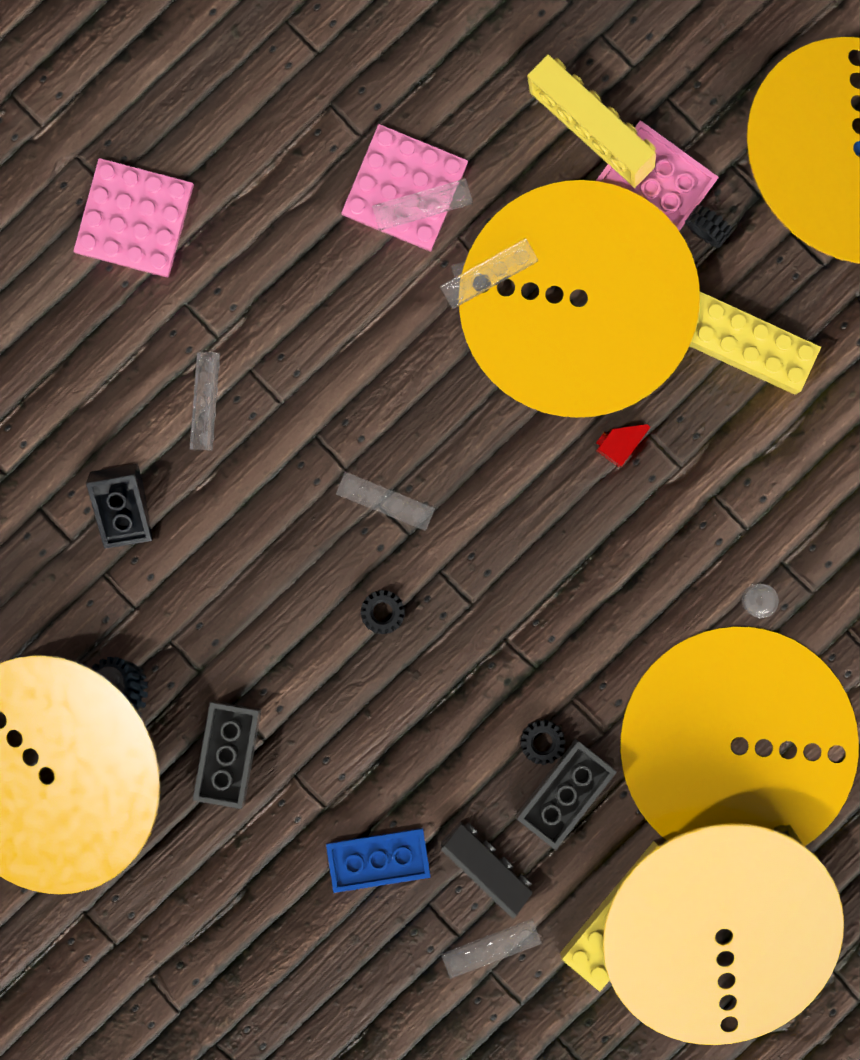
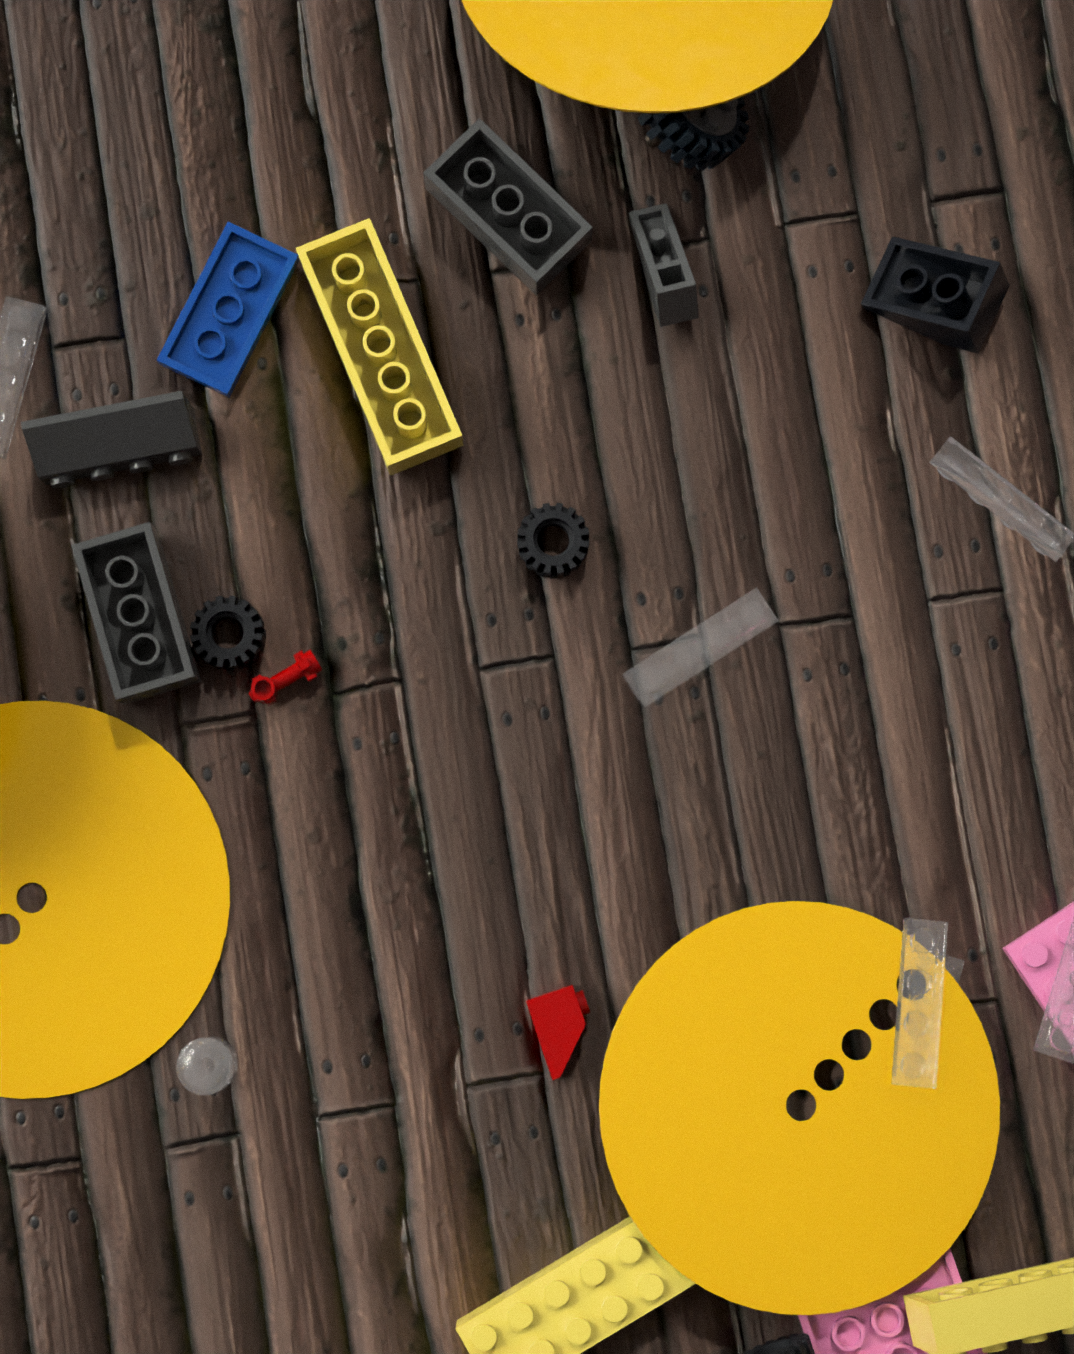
camera: 125 degrees right, 5 degrees down
none -> red bar [248,649,323,706]
none -> light yellow brick [296,218,464,476]
none -> dark grey slope [629,203,699,327]

